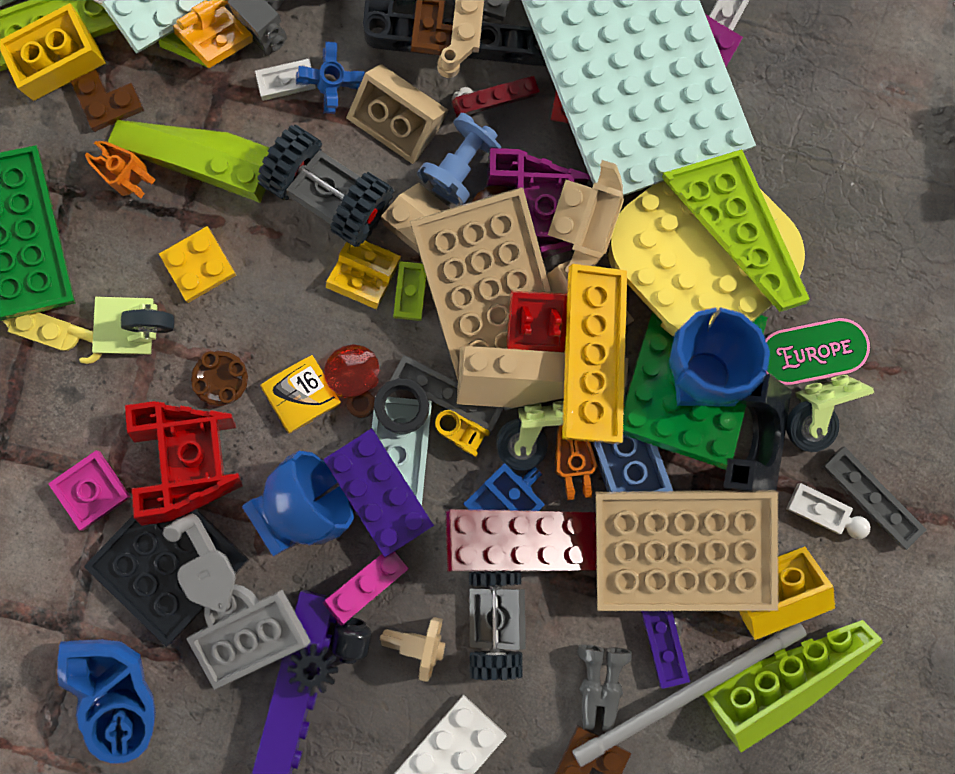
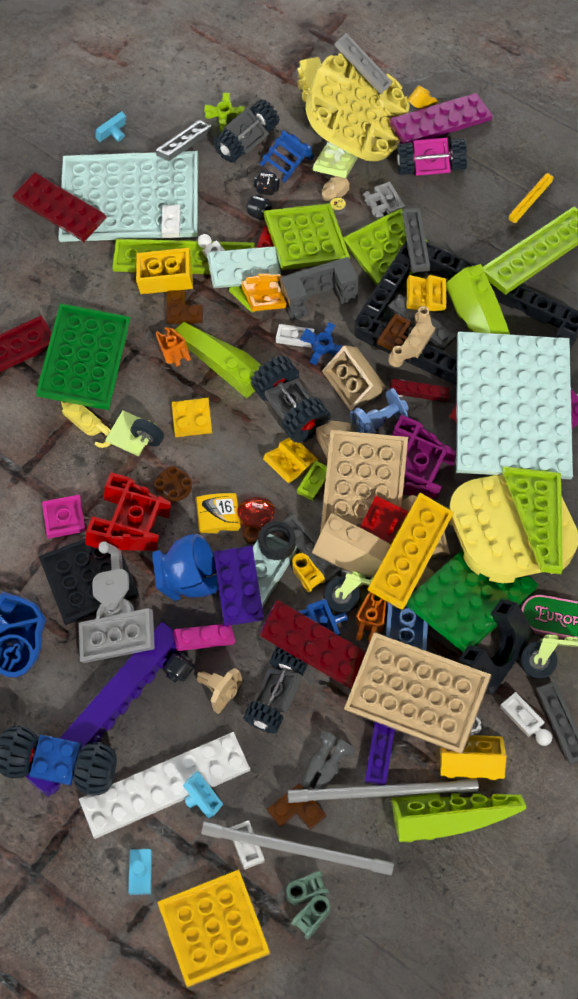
camera: 30 degrees right, 20 degrees down
black gear [287,643,339,696] -> none
tan plate [548,160,624,272] -> none
blue plate [669,307,770,406] -> none

